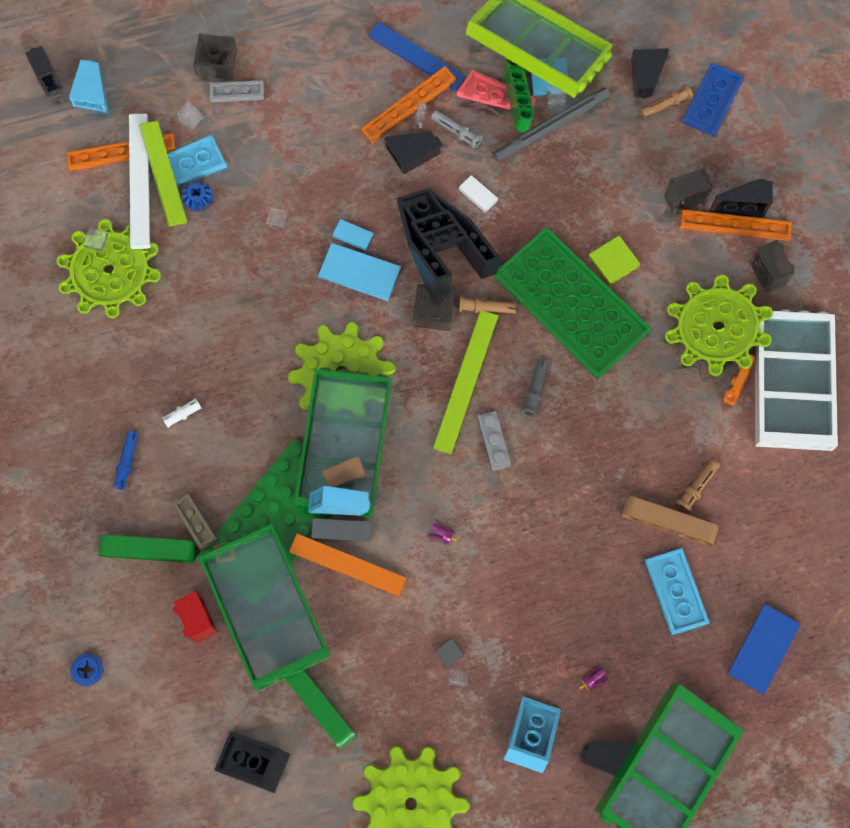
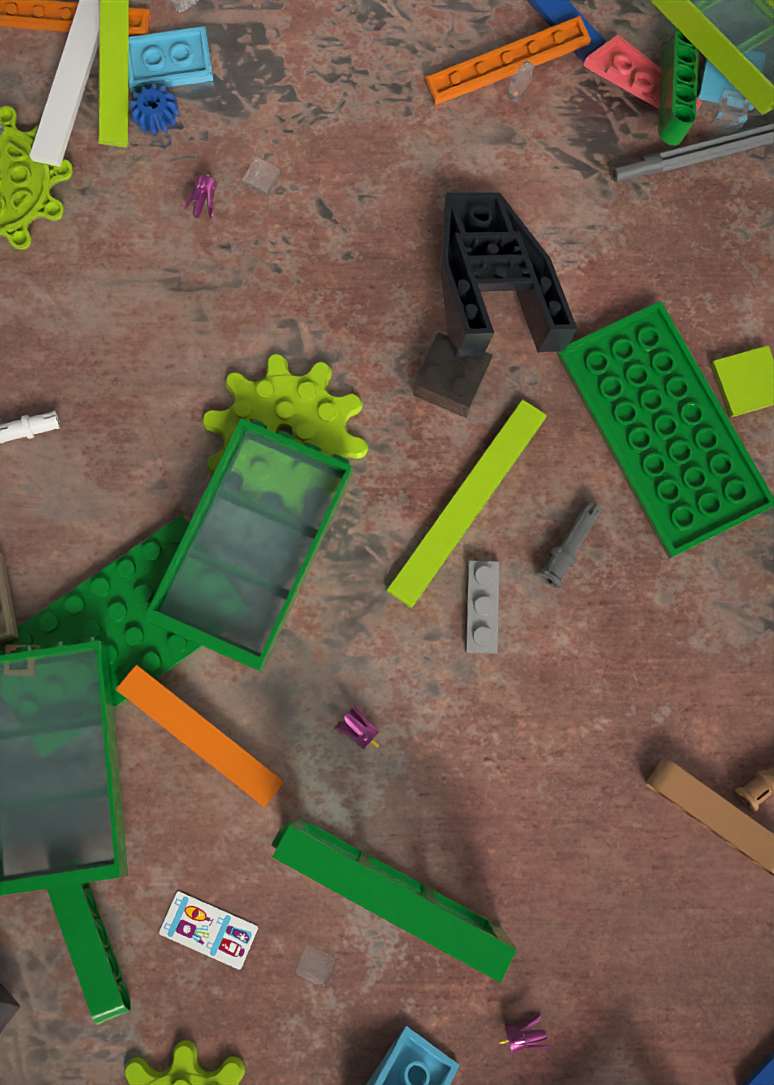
camera: 15 degrees right, 5 degrees up
medium azure slope [308,486,370,516] -> none
dark grey tile [311,518,371,542] -> none
medium azure tile [318,243,401,301] -> none
medium nougat tile [322,456,366,488] -> none
medium azure tile [332,219,374,251] -> none
black slope [384,132,442,175] -> none
light grey pin [431,109,483,149] -> none
dark grey slope [436,639,464,668] -> none
white tile [459,175,498,213] -> none
medium nougat pin [459,295,516,314] -> none
medium azure tile [644,548,710,636] -> none
none -> sticker [159,891,258,970]
none -> flat silver piece [184,174,217,218]
none -> green window [271,817,517,983]

